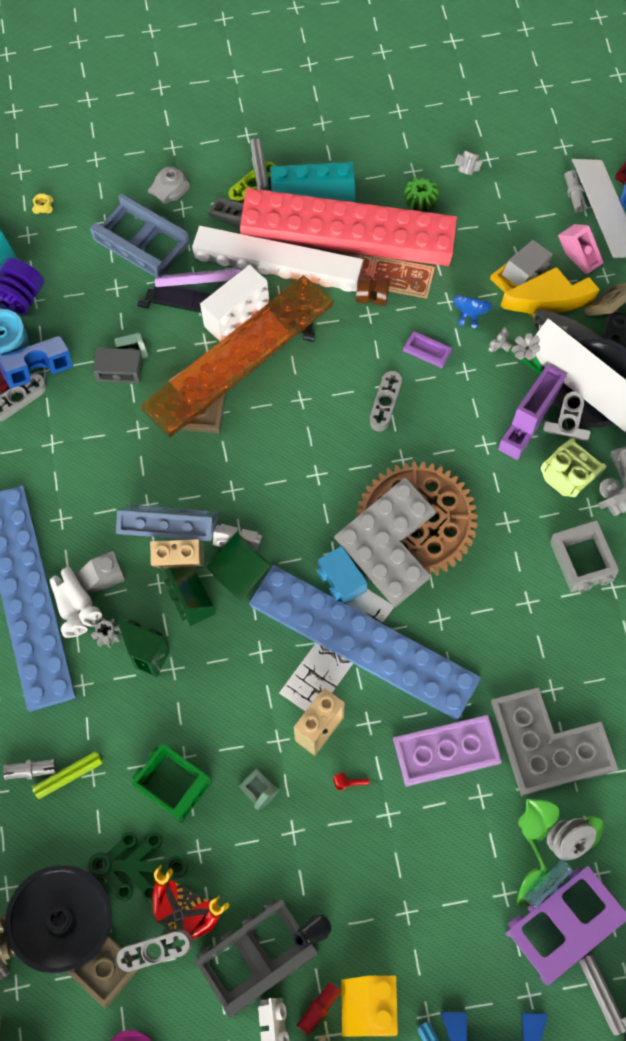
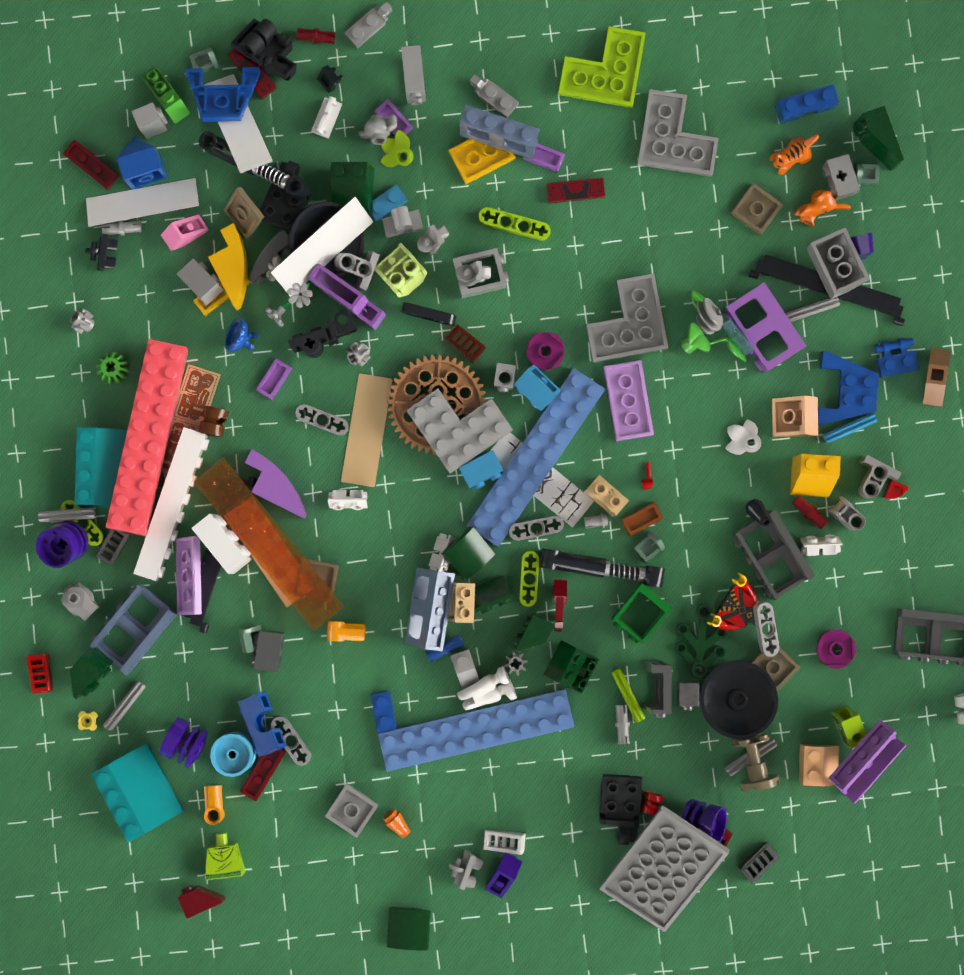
camera: 90 degrees left, 20 degrees up
none -> red slope [27,653,53,694]
none -> dark purple wheel [36,521,89,568]
none -> dark green slope [70,647,113,699]
none -> black hips [85,234,118,271]
none -> light grey axle [103,681,146,731]
none -> medium lavender slope [245,449,307,518]
none -> black plate [288,310,358,358]
none -> light orange piece [327,621,365,641]
none -> white hinge [328,490,368,510]
none -> tan sticker [341,373,393,487]
none -> light grey gear [346,342,371,367]
none -> blue plate [371,691,397,733]
none -> black beam [401,302,457,326]
none -> blue axle [426,635,464,662]
none -> clear red slope [445,324,486,363]
none -> light grey hips [457,261,491,286]
none -> light grey brick [494,363,516,393]
none -> light grey beam [509,516,564,541]
none -> dark azure brick [514,365,561,411]
none -> lime beam [519,551,539,607]
none -> magenta plate [526,332,565,371]
none -> black piece [539,548,665,587]
none -> dark green slope [544,640,599,694]
none -> dark red piece [553,580,567,632]
none -> light grey pin [584,513,608,529]
none -> dark orange tile [621,502,664,537]
none -> dark grey window [643,660,672,717]
none -> flat silver brick [677,682,699,710]
none -> white plate [725,419,761,455]
none -> light nougat slope [772,396,818,437]

